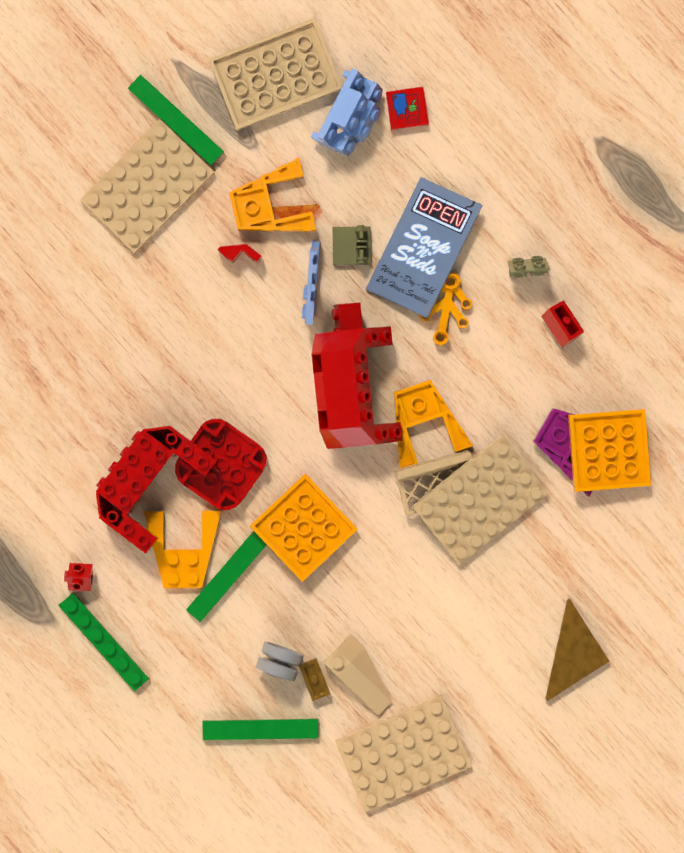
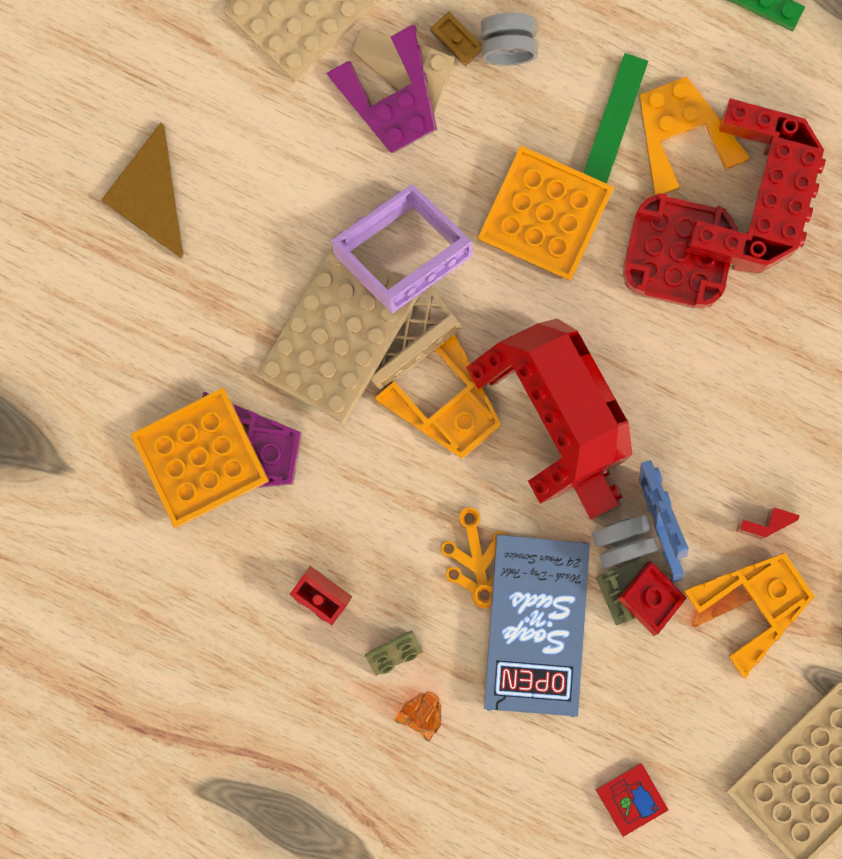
camera: 155 degrees right, 5 degrees down
red brick [64,563,93,591] -> none
medium blue piece [311,68,383,157] -> none
none -> magenta wing [326,25,437,153]
none -> lavender window [331,184,473,314]
none -> clear orange brick [395,691,442,741]
none -> light grey wheel [592,515,658,569]
none -> red tile [617,561,687,636]

